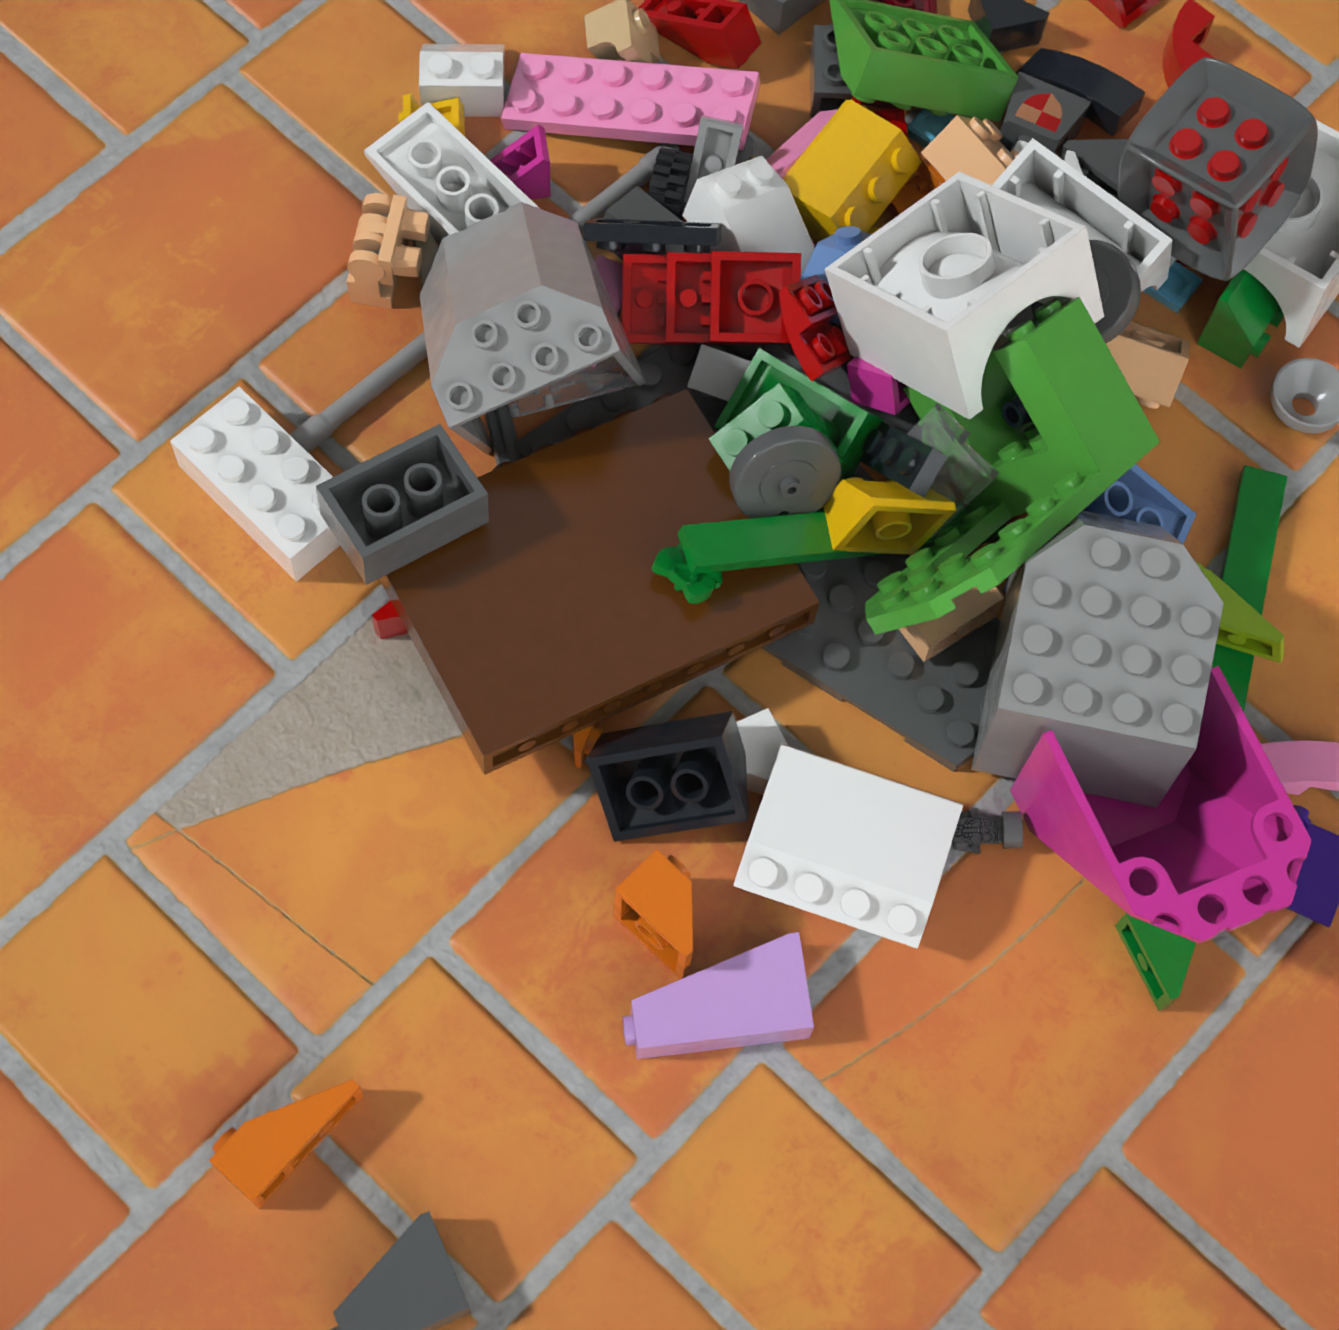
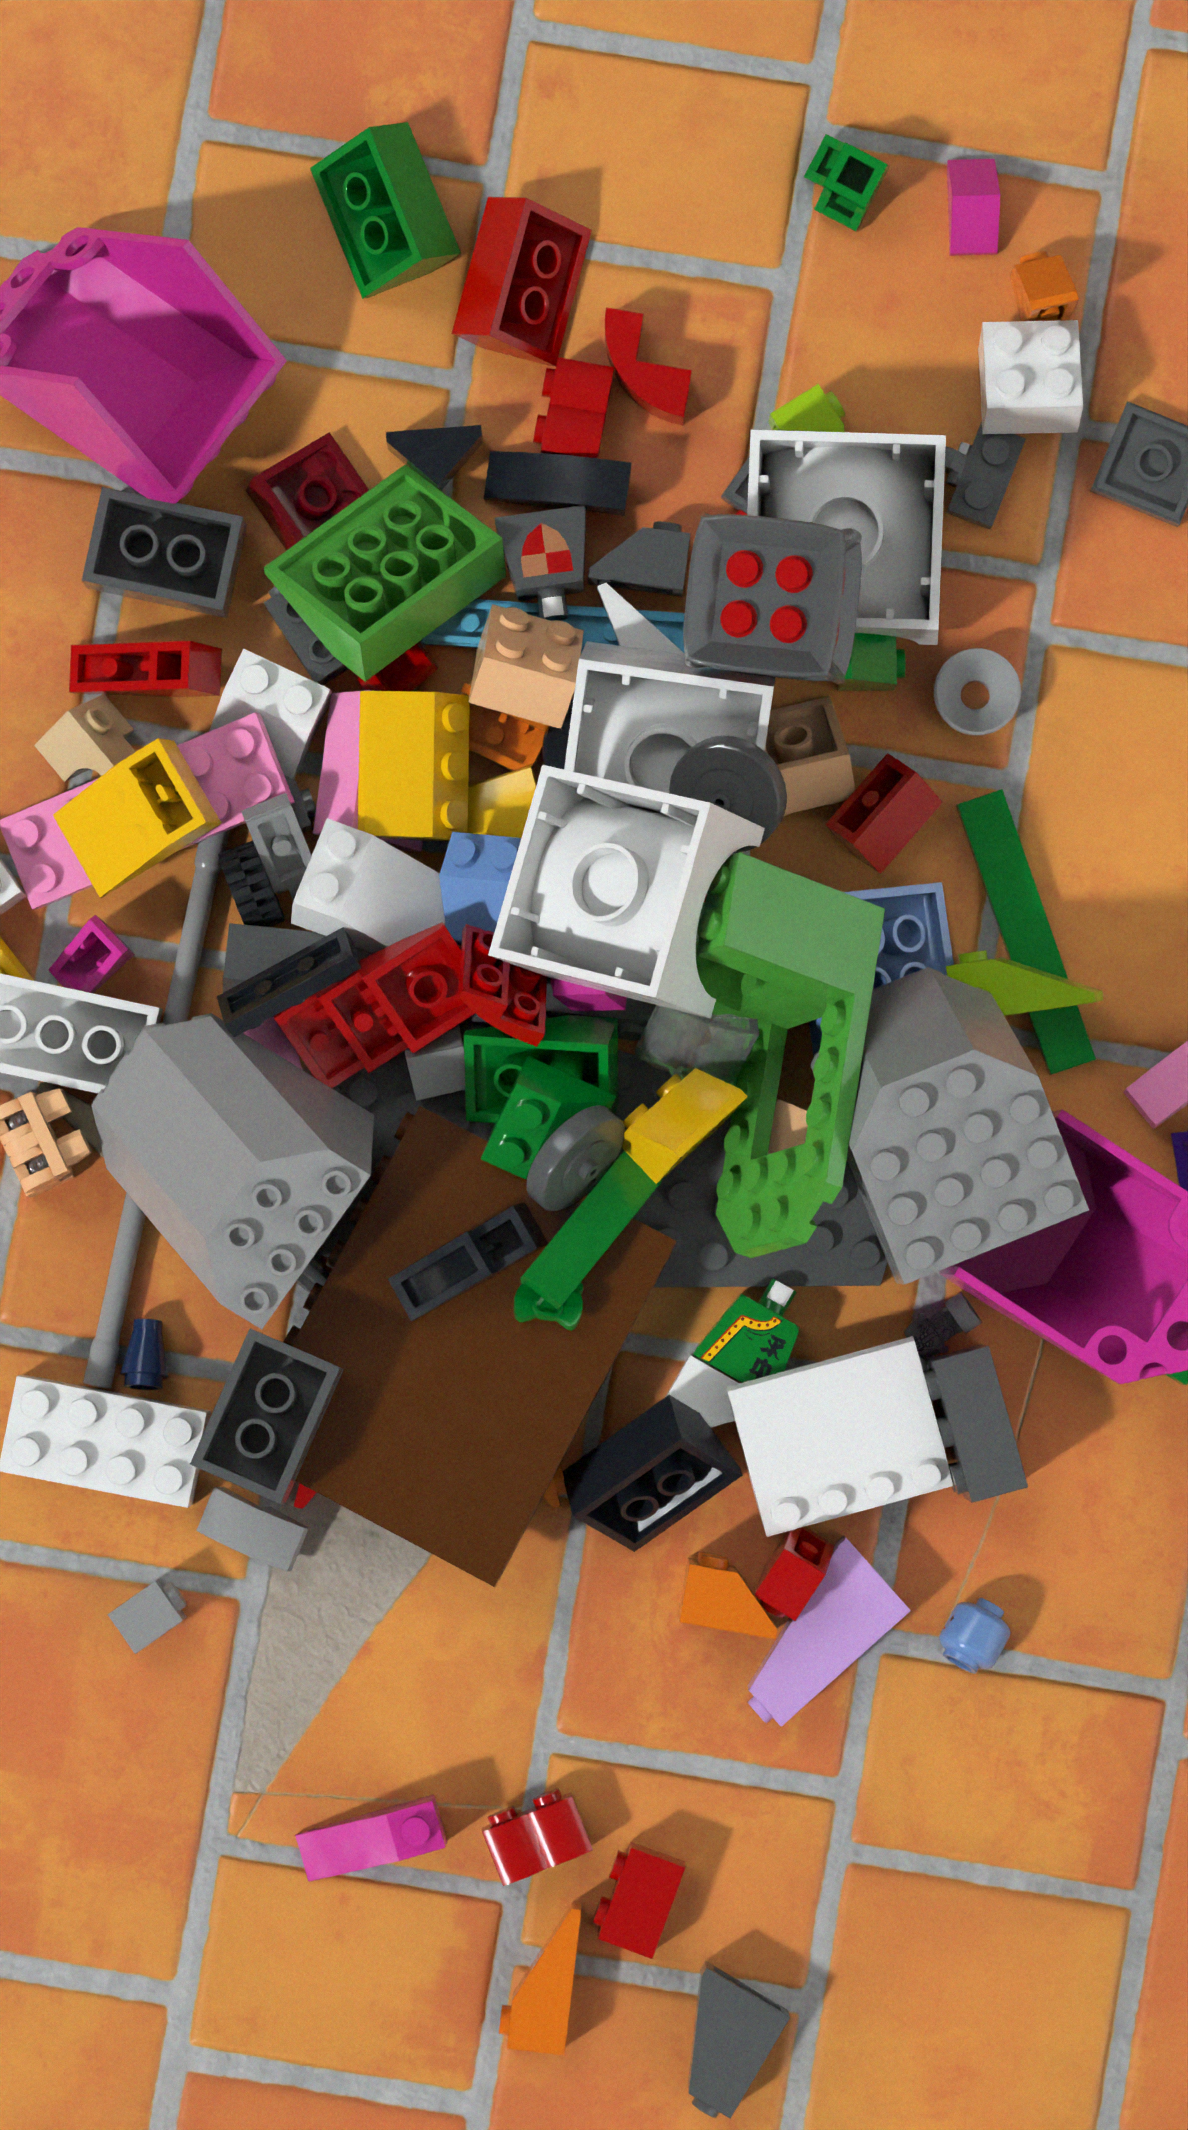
camera: 30 degrees left, 20 degrees up
black plate [859,422,948,498] -> none
none -> yellow slope [53,738,222,898]
none -> light grey brick [108,1578,187,1654]
none -> dark blue cone [120,1319,168,1390]
none -> light grey slope [196,1487,309,1571]
none -> white slope [209,648,332,779]
none -> dark pink slope [295,1794,447,1882]
none -> black slope [388,1202,548,1322]
none -> red brick [482,1788,593,1886]
none -> red brick [533,357,614,458]
none -> red brick [592,1842,686,1959]
none -> green torso [692,1278,800,1383]
none -> red brick [754,1527,835,1621]
none -> red brick [825,753,943,874]
none -> dark grey brick [923,1344,1028,1503]
none -> medium blue head [939,1598,1011,1674]

